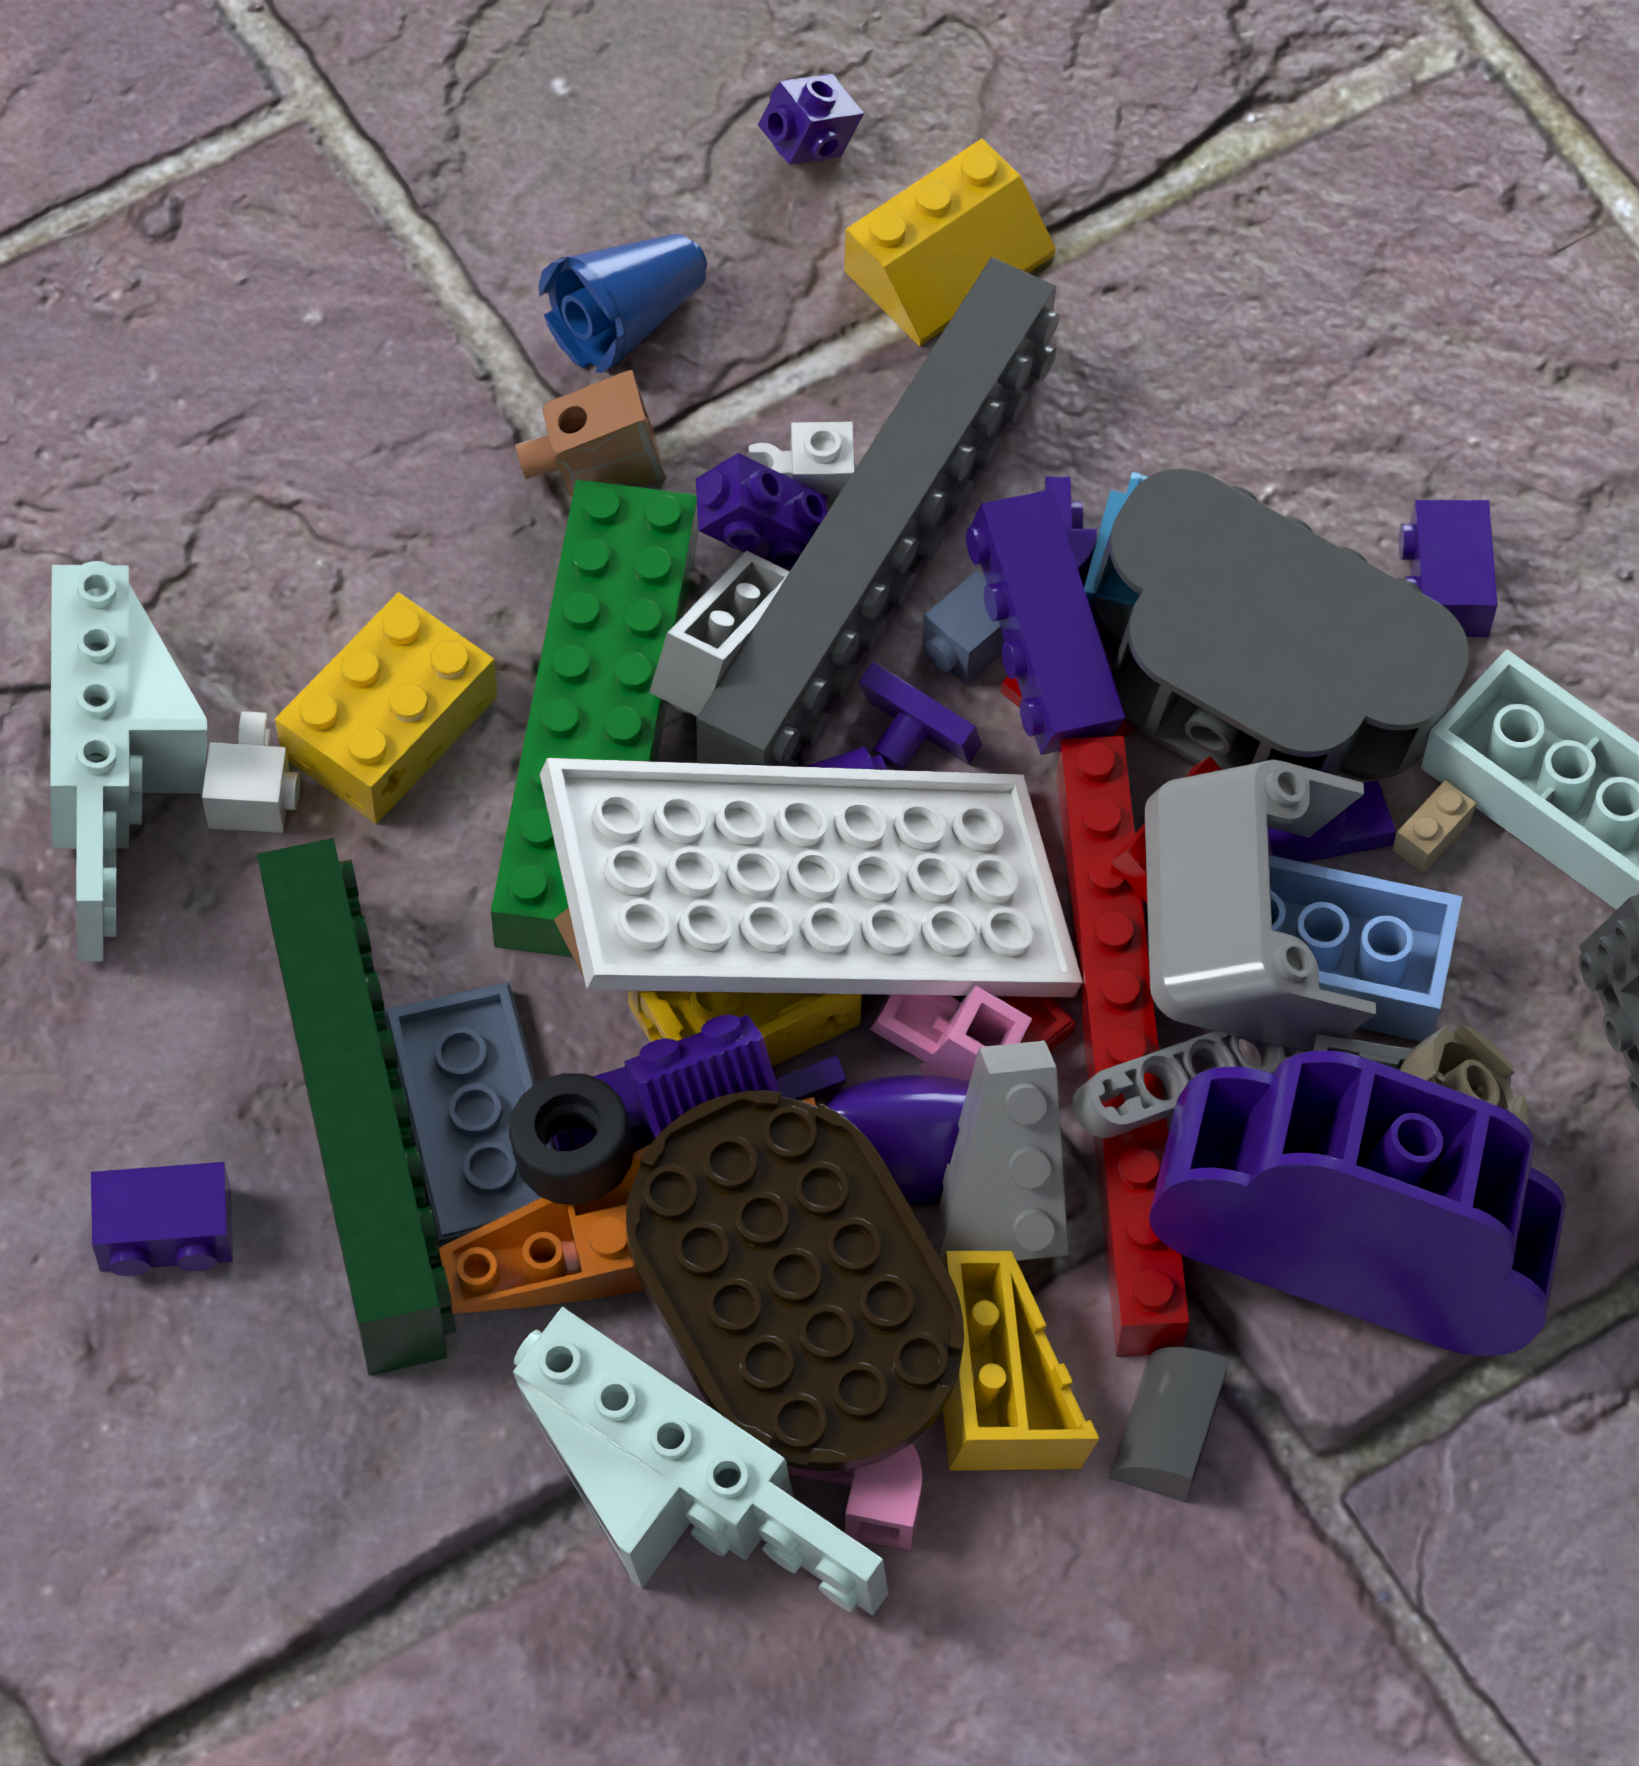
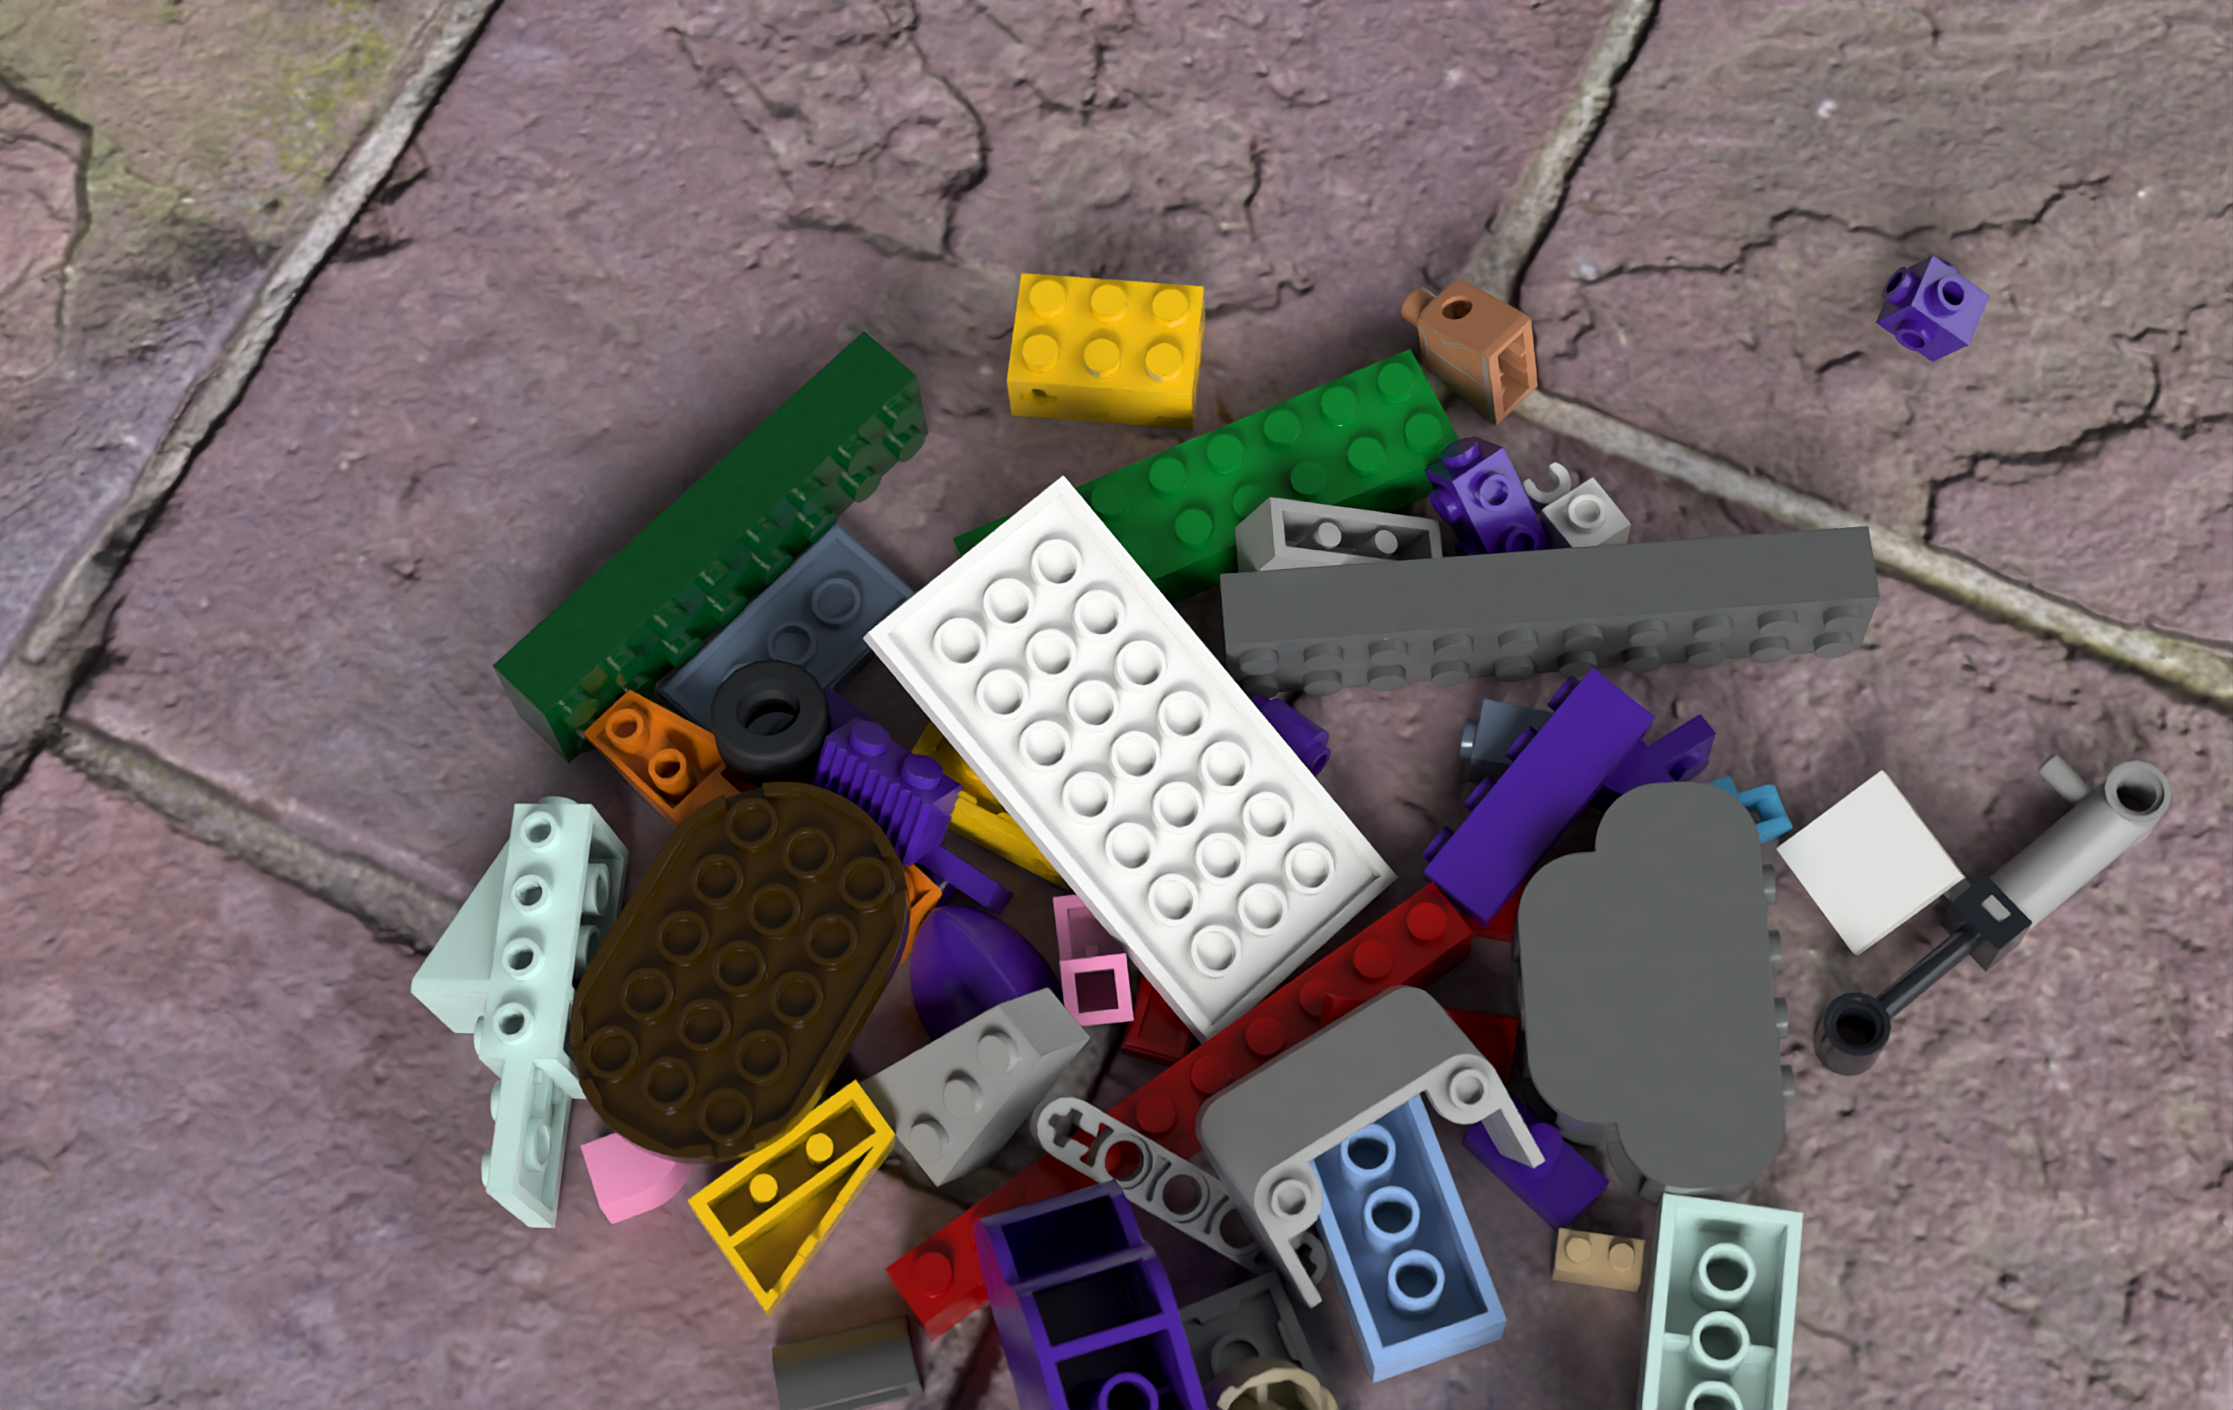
camera: 65 degrees right, 5 degrees up
light aqua wedge [50,561,207,961] -> none
dark purple brick [91,1162,233,1276] -> none
white brick [202,711,300,833] -> none
blue cone [538,233,707,373] -> none
yellow slope [844,138,1056,347] -> none
dark purple tile [859,662,982,770] -> none
dark purple brick [1399,499,1498,637] -> none
none -> white tile [1776,770,1965,956]
none -> piece [1813,755,2171,1076]

